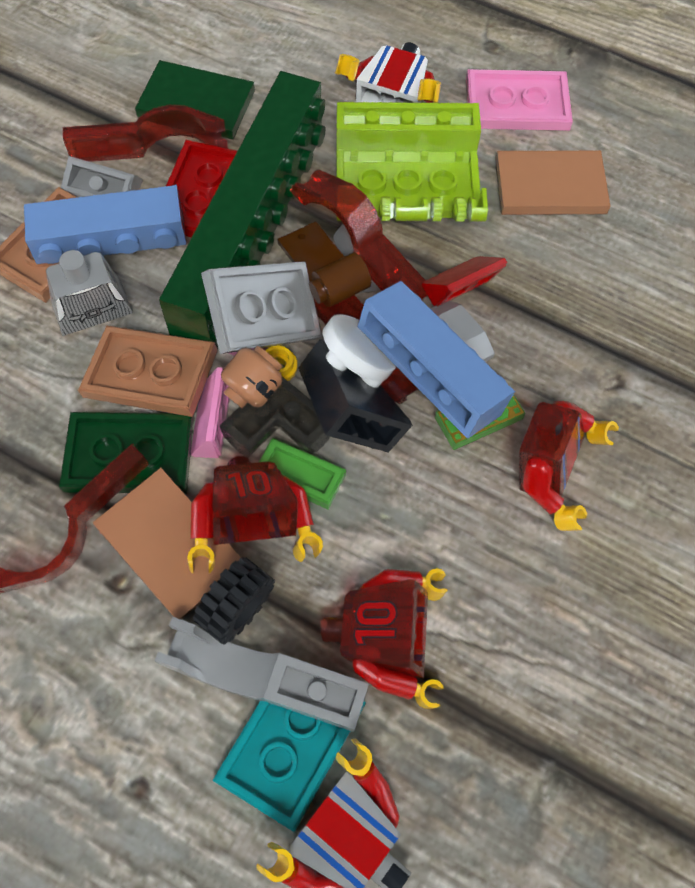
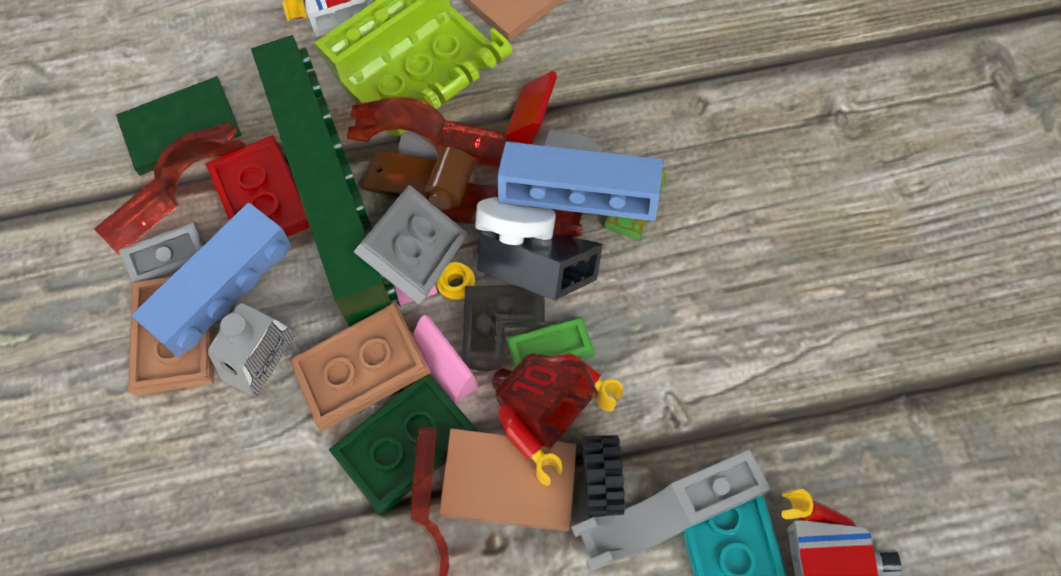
camera: 35 degrees left, 0 degrees up
nougat head [221,346,283,409] -> none
torso [321,568,448,709] -> none
torso [519,400,619,531] -> none

